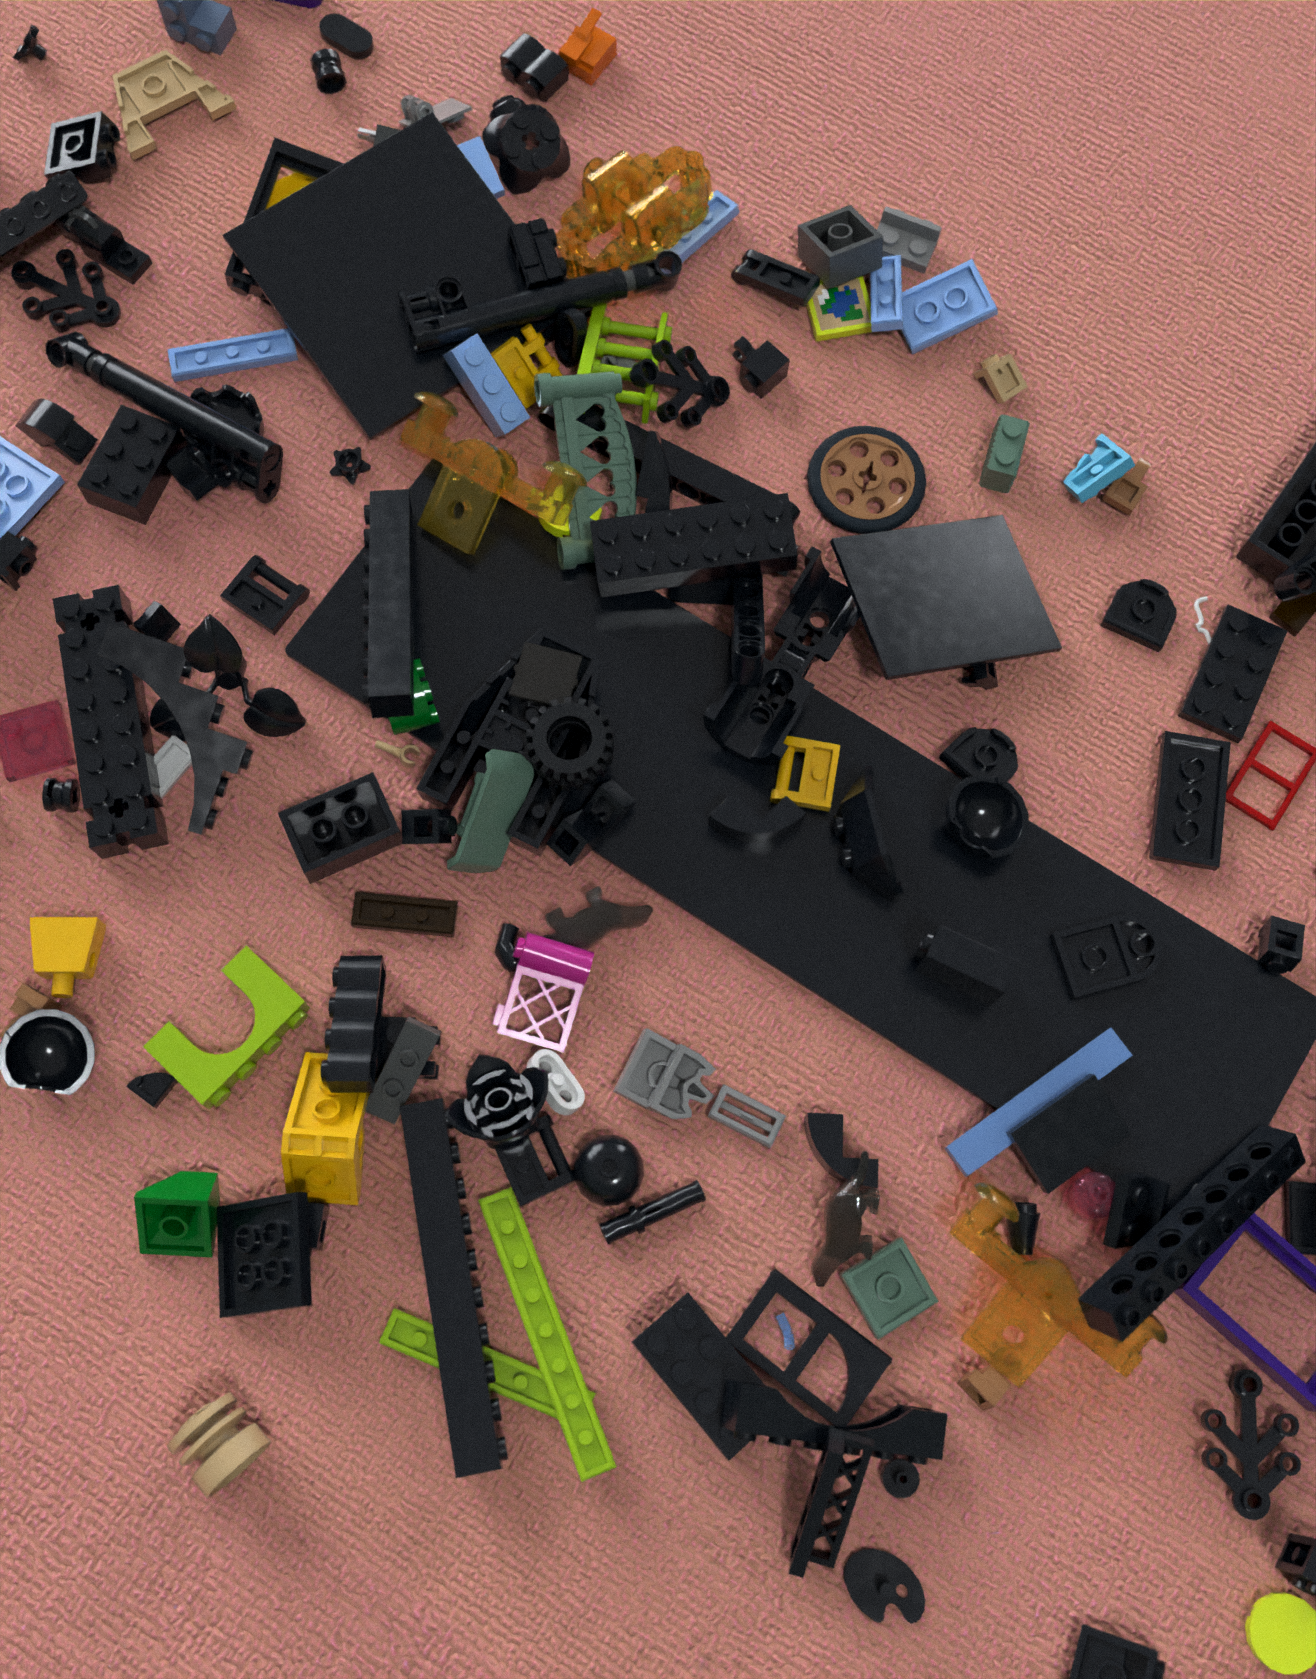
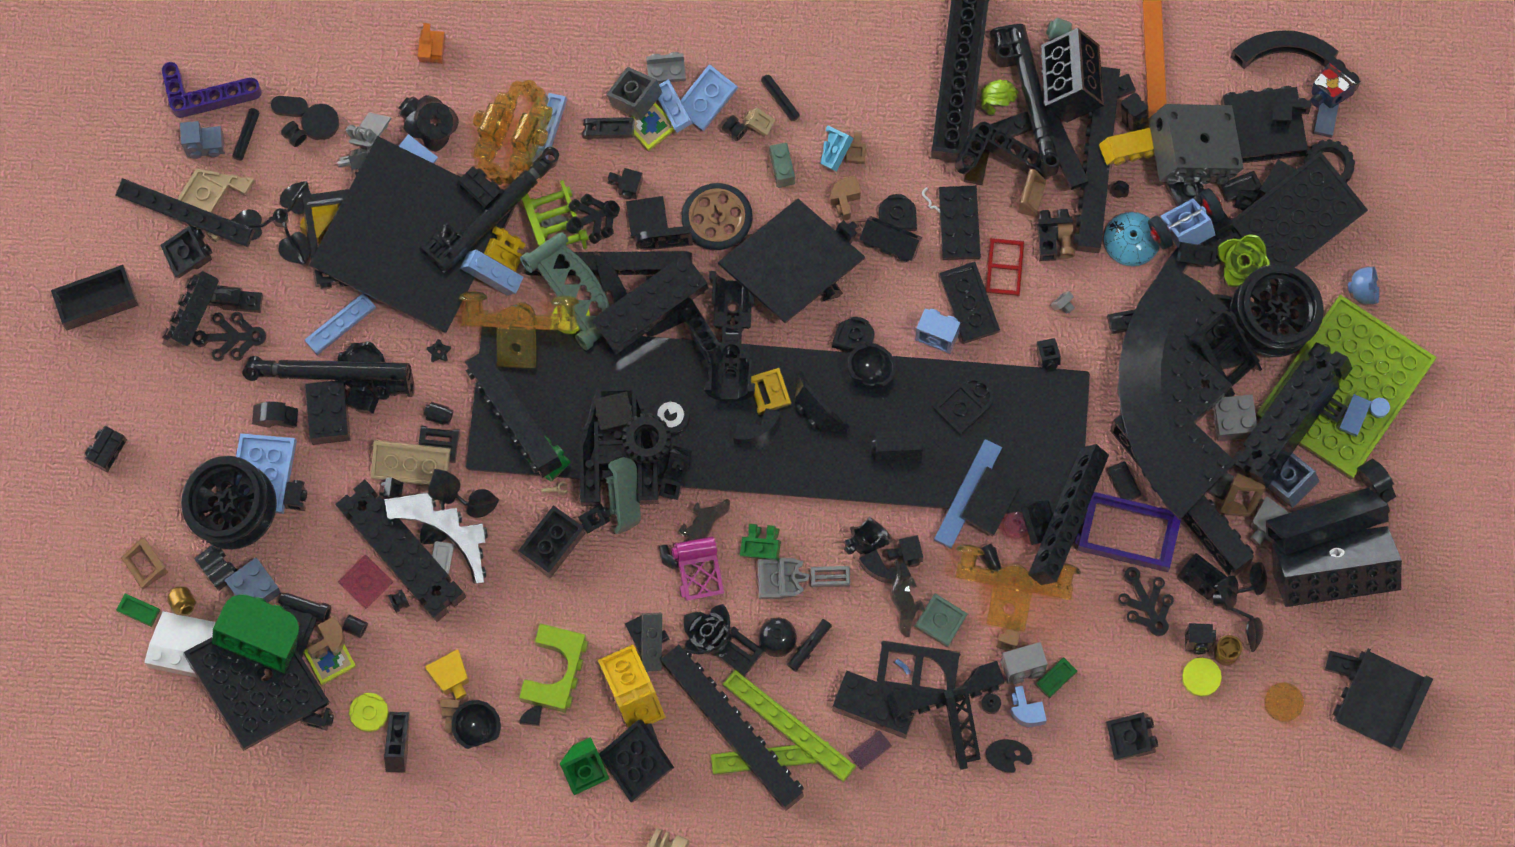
camera: 20 degrees left, 0 degrees up
black plant [13,25,47,61] -> none
black brick [321,955,386,1093] -> none
dark brown tile [351,892,458,937] -> none
black brick [500,33,569,102] -> none
white plate [526,1049,585,1115] -> none
black plate [555,307,588,367] -> none
none -> black tile [116,178,255,247]
none -> black plant [232,181,311,264]
none -> black axle [233,108,260,161]
none -> black tile [302,103,339,140]
none -> tan tile [370,440,451,485]
none -> black brick [424,402,453,425]
none -> black tile [626,196,668,239]
none -> black tile [635,226,693,250]
none -> tile [652,396,690,435]
none -> black wheel [722,115,748,141]
none -> green plate [740,524,781,560]
none -> black axle [761,75,800,121]
none -> medium nougat brick [831,175,861,221]
none -> black tile [836,220,858,244]
none -> black helmet [844,517,892,555]
none -> clear purple tile [849,730,892,770]
none -> black brick [859,216,923,262]
none -> black brick [887,535,923,567]
none -> light blue brick [915,308,960,354]
none -> light grey brick [1001,642,1048,684]
none -> light blue brick [1010,686,1047,727]
none -> green tile [1036,657,1077,699]

